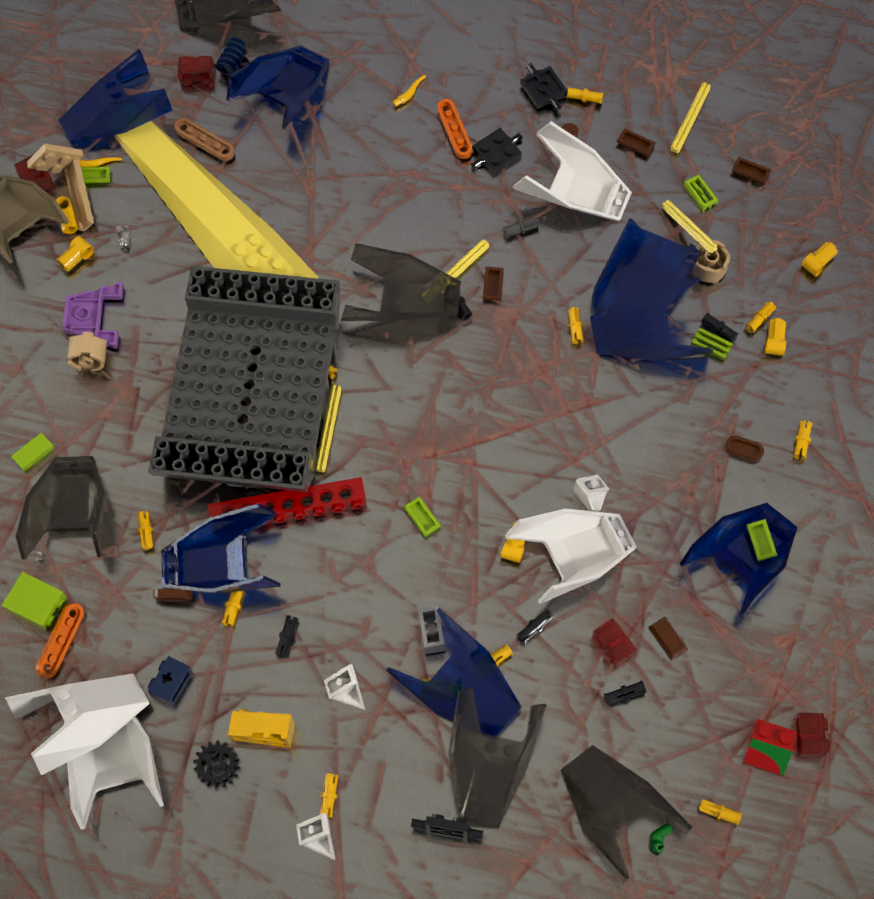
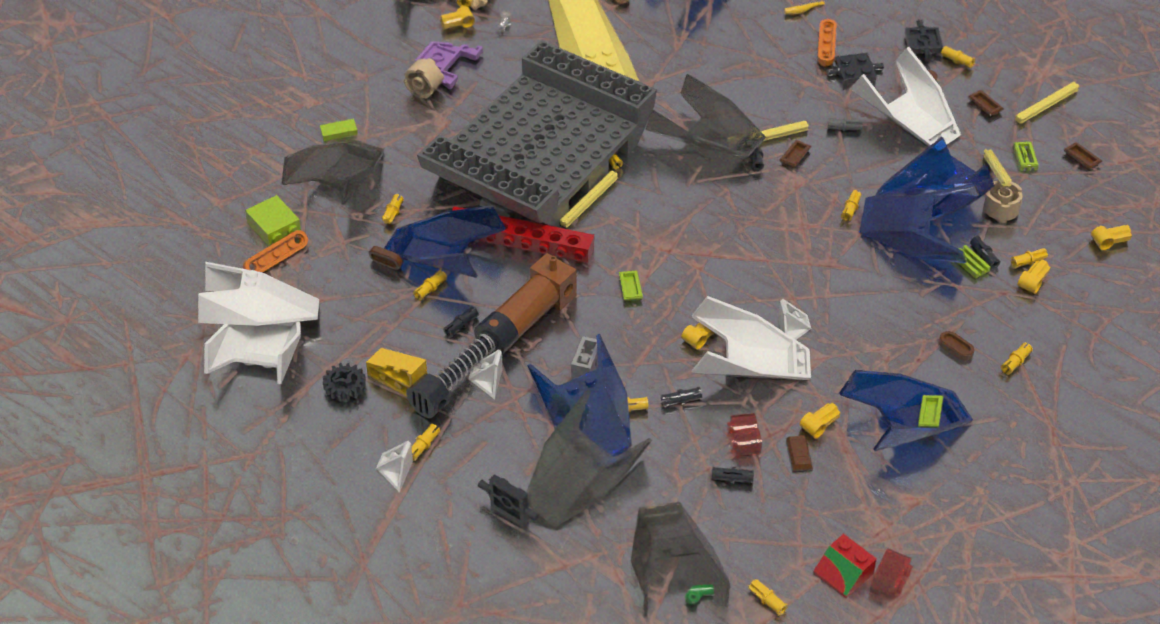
camera: 25 degrees right, 20 degrees down
dark blue brick [148,656,192,707] -> none
none -> piece [406,253,577,418]
none -> yellow piece [799,403,840,439]

